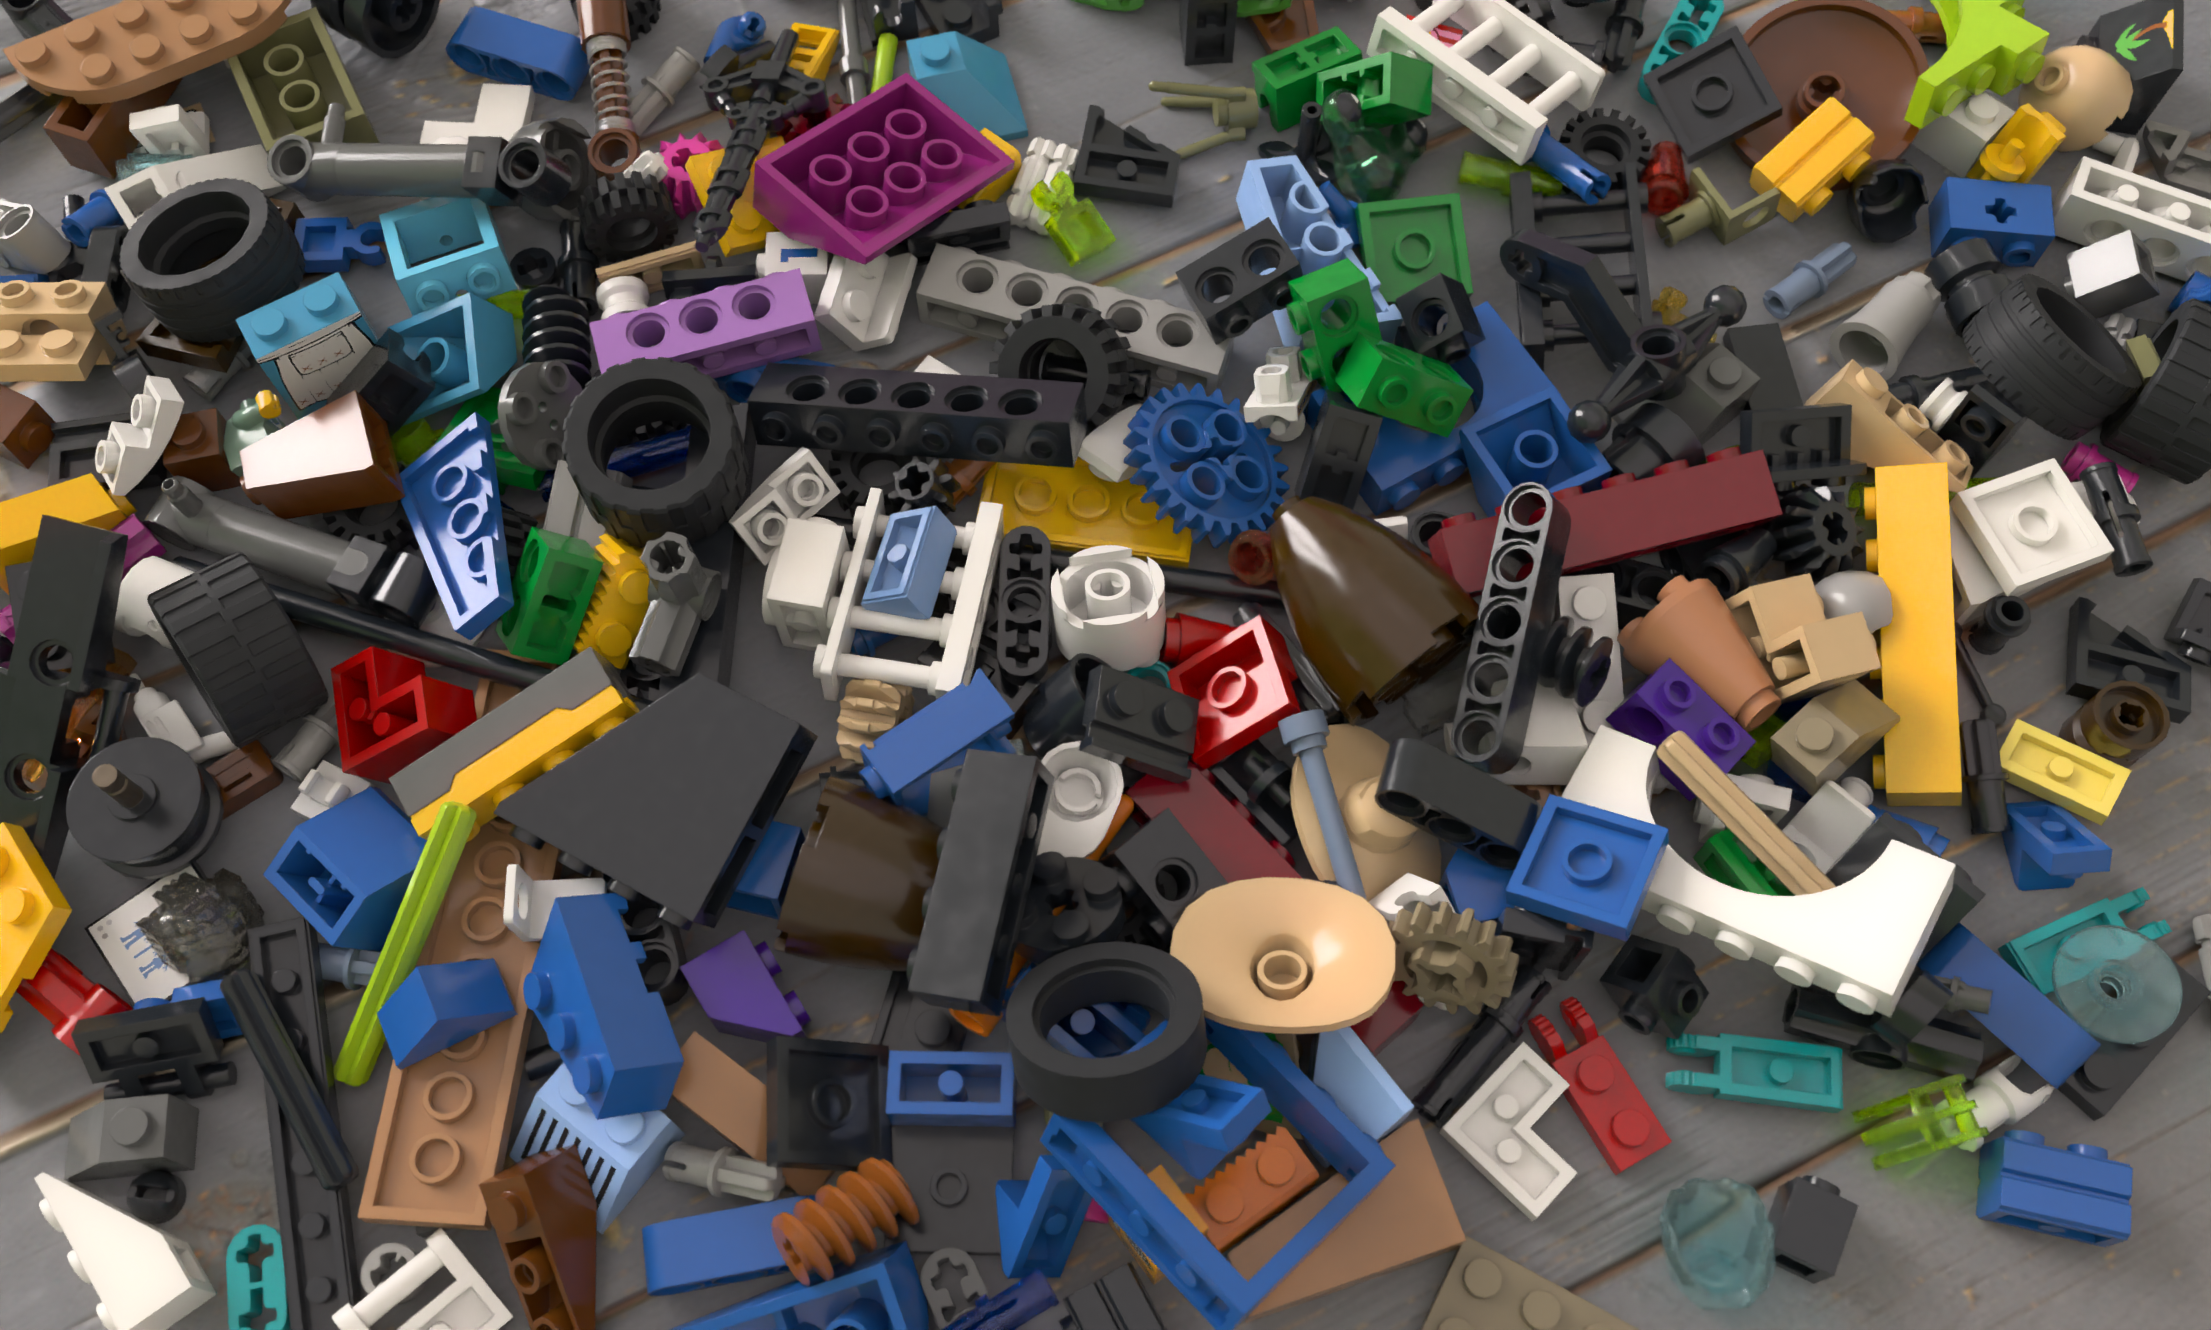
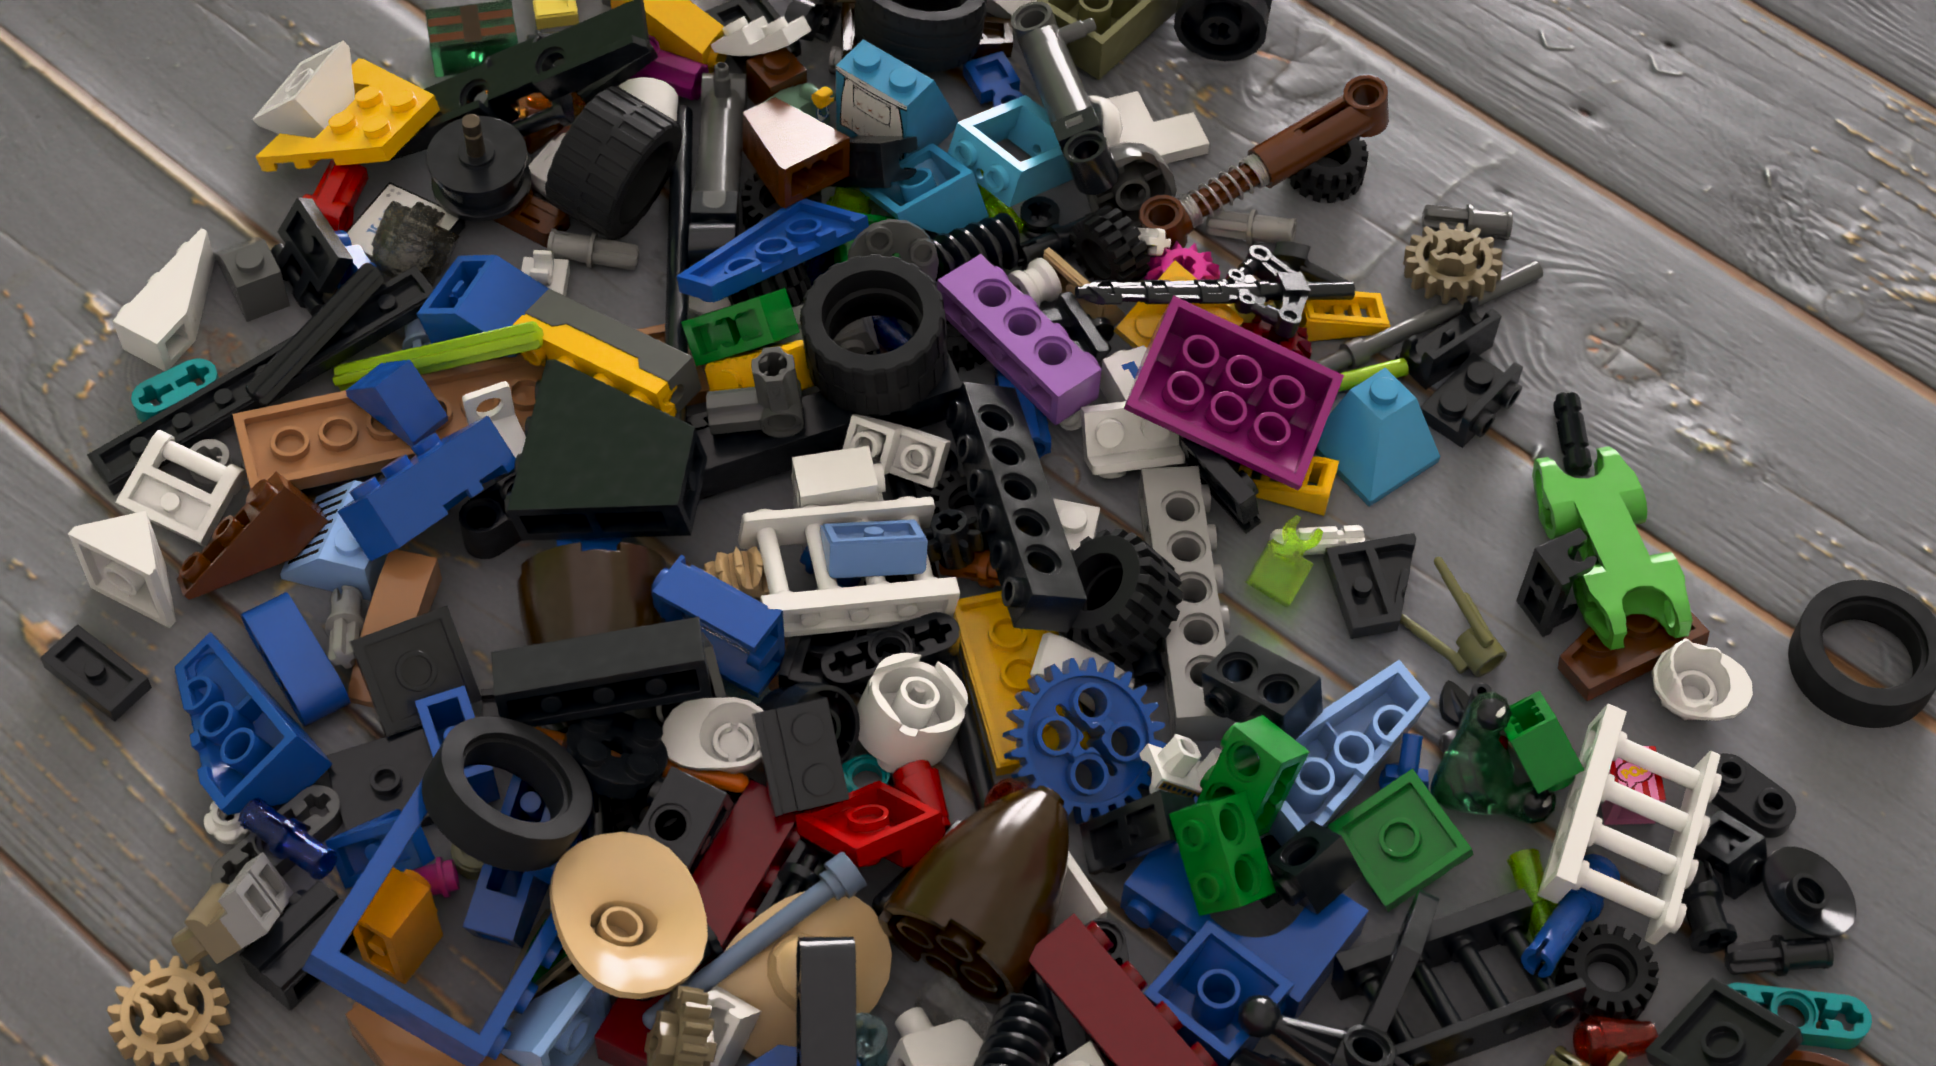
camera: 65 degrees right, 10 degrees down
black hinge [126,1170,186,1224] -> none
red brick [331,646,477,785] -> none
blue beam [445,6,593,101] -> none
dark purple slope [680,929,812,1043] -> none
blue arm [703,11,766,64] -> none
dark orange piece [771,1157,920,1287] -> none
white axle [1007,137,1057,228] -> none
blue slope [1132,1074,1272,1180] -> none
orange brick [1184,1126,1319,1254] -> none
green hinge [1251,26,1363,132] -> none
black beam [1451,482,1571,775] -> none

